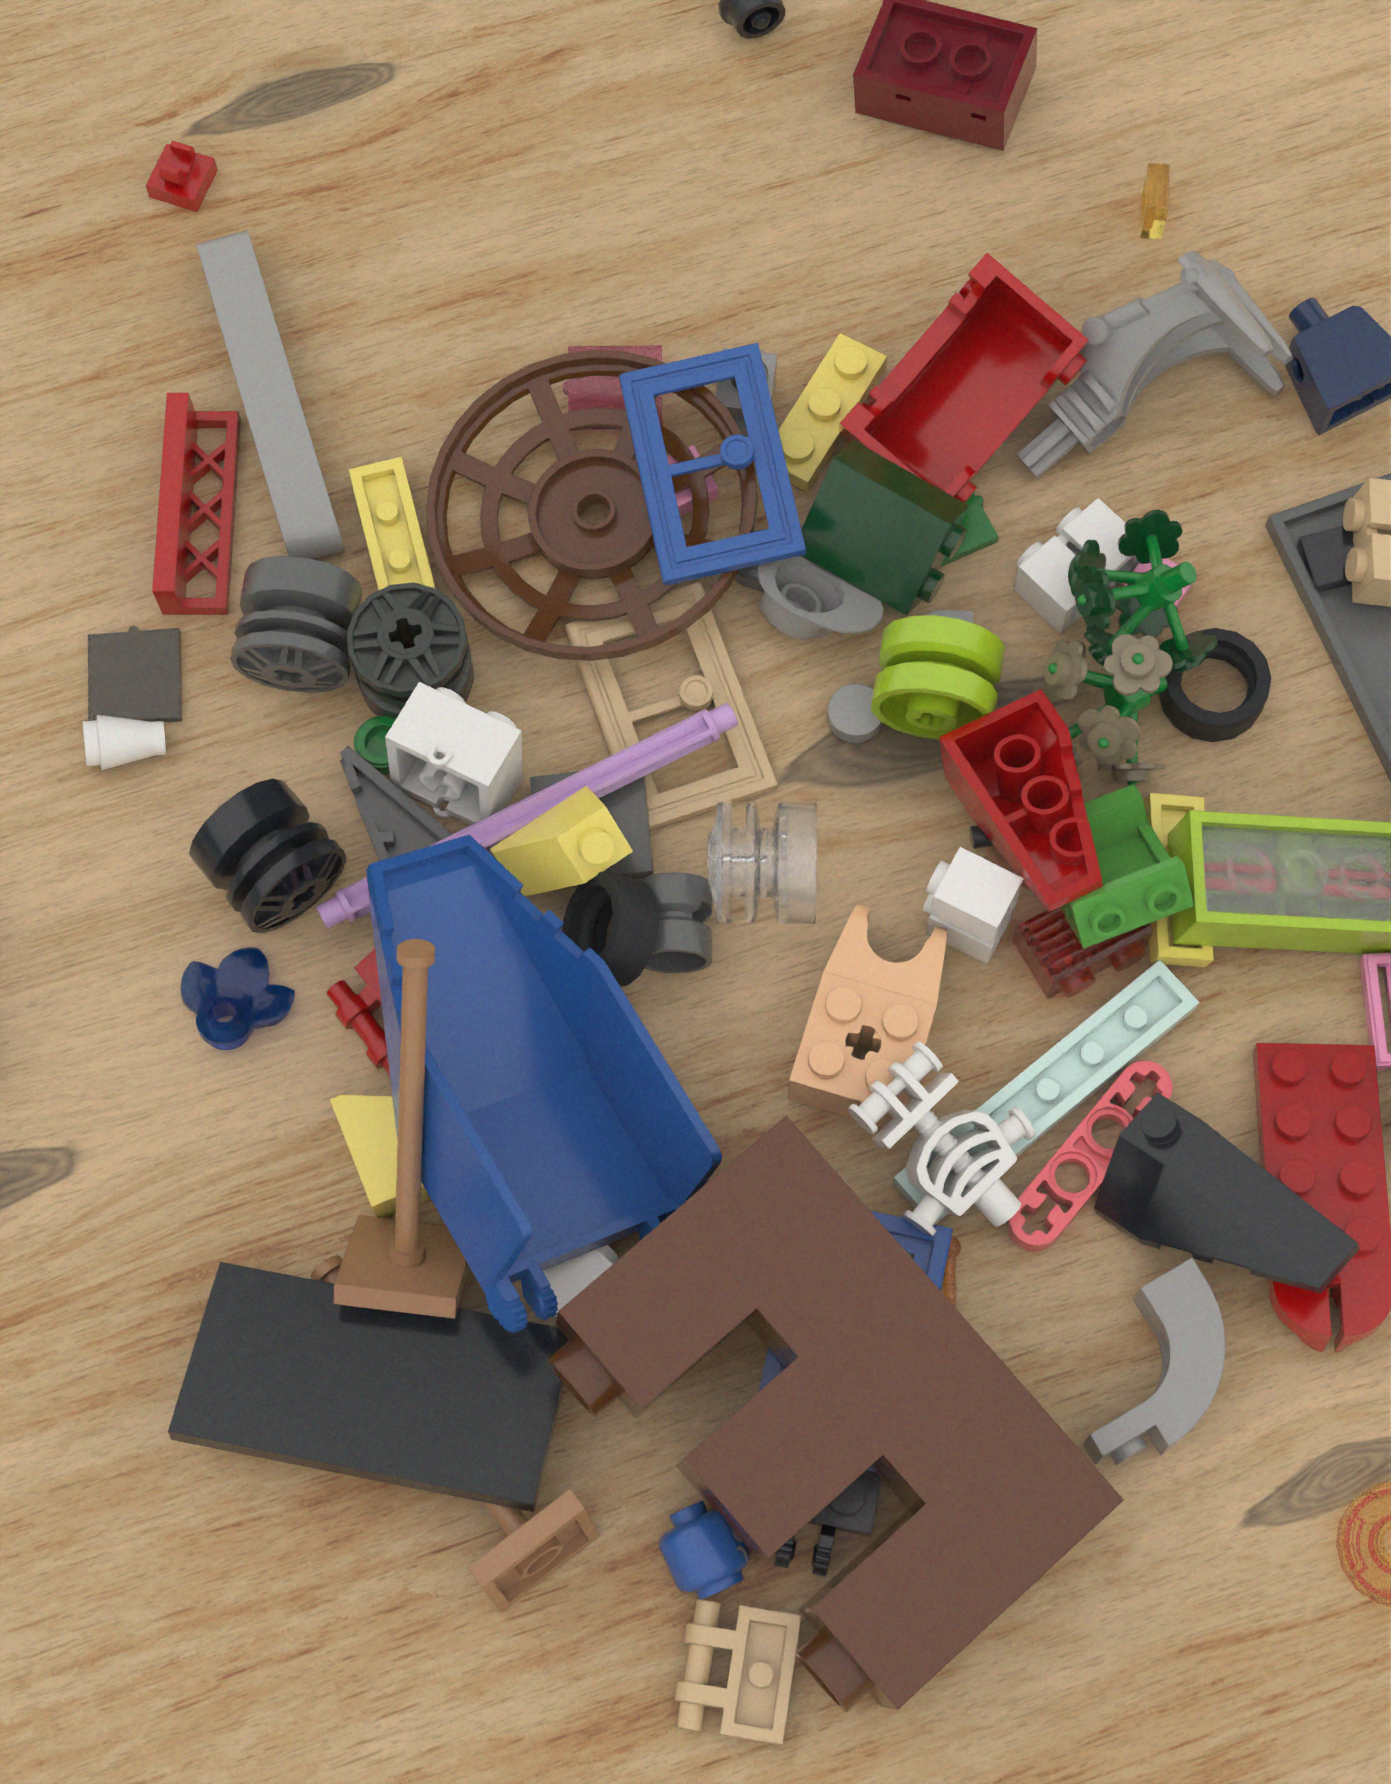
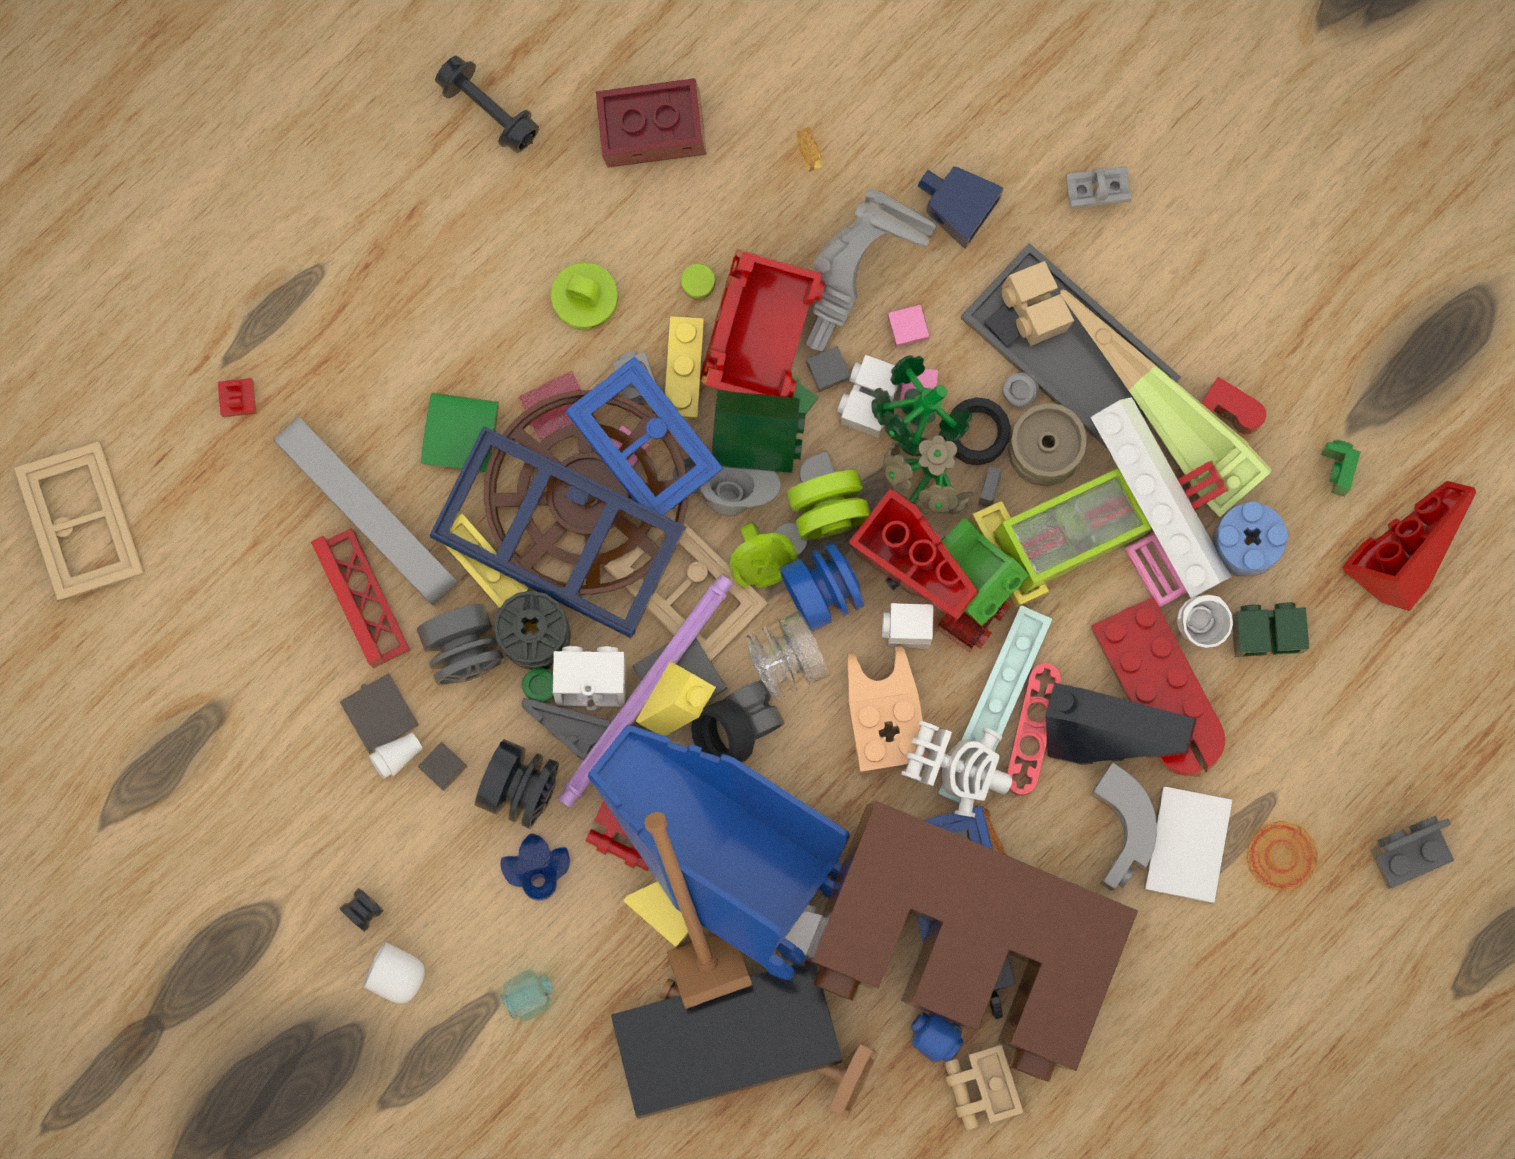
camera: 25 degrees left, 10 degrees up
none -> clear smoke tile [418,742,467,791]
none -> green slope [421,393,499,472]
none -> dark blue door [430,426,687,639]
none -> clear light blue head [500,969,555,1021]
none -> lime tile [551,262,619,331]
none -> lime tile [681,264,715,299]
none -> lime tile [729,521,798,588]
none -> blue wheel [779,542,864,633]
none -> dark grey tile [806,346,850,392]
none -> bright pink tile [888,305,929,348]
none -> dark grey tile [978,466,1002,507]
none -> light grey tile [1003,372,1039,407]
none -> dark tan wheel [1008,403,1087,486]
none -> white tile [1144,786,1232,903]

